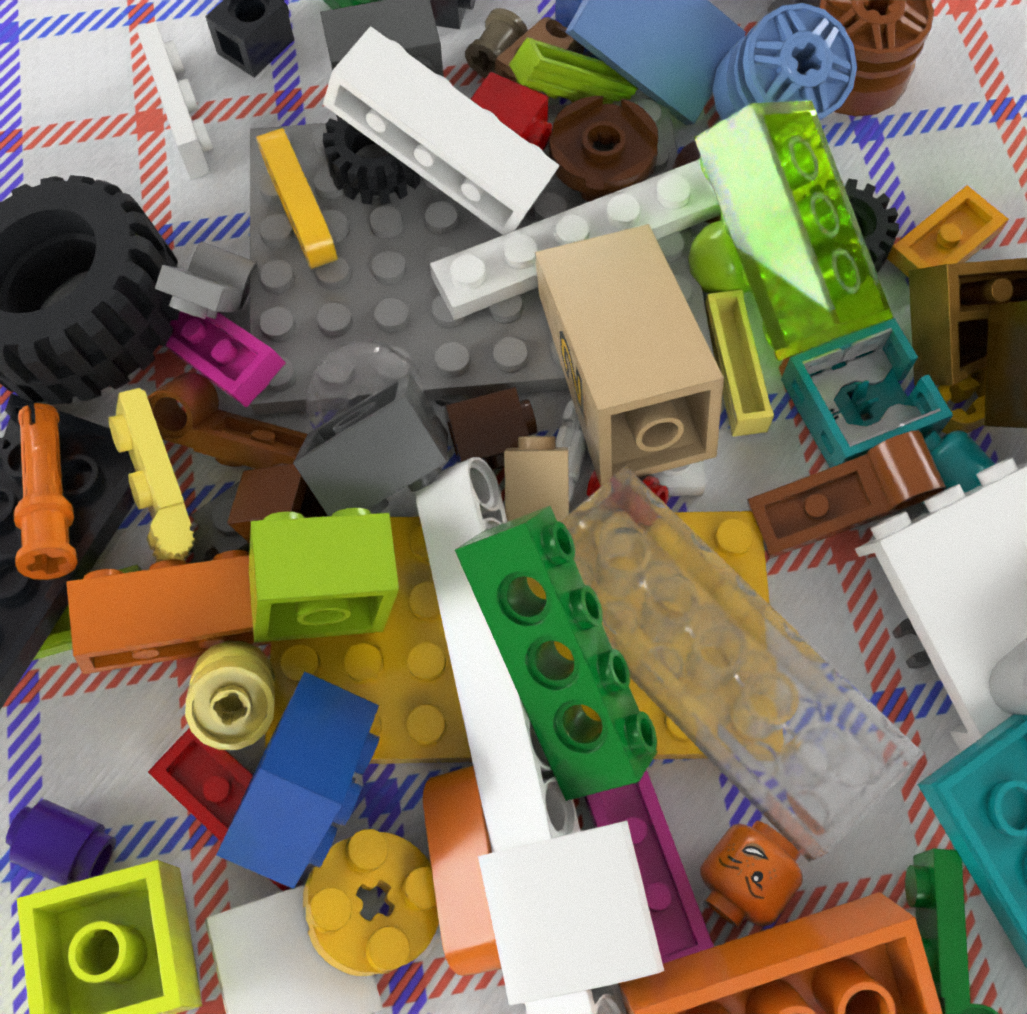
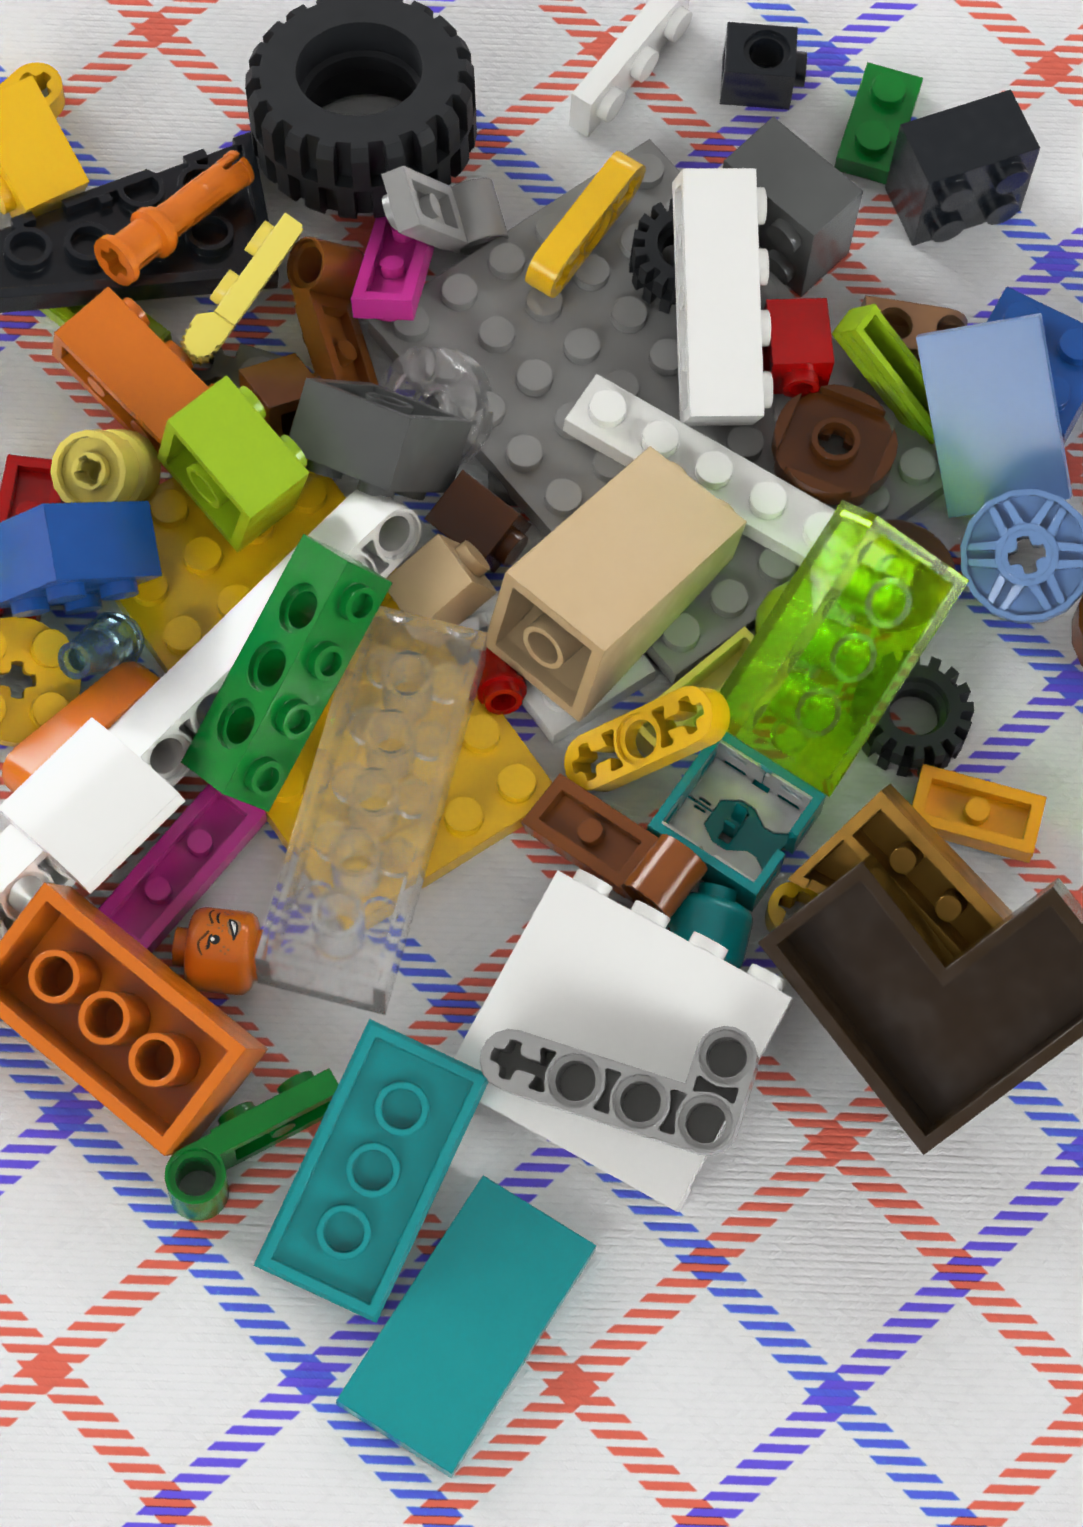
camera: 50 degrees right, 0 degrees up
dark tan bush [465,8,528,78] -> none
none -> clear light blue cone [58,611,144,679]
none -> yellow beam [564,686,730,792]

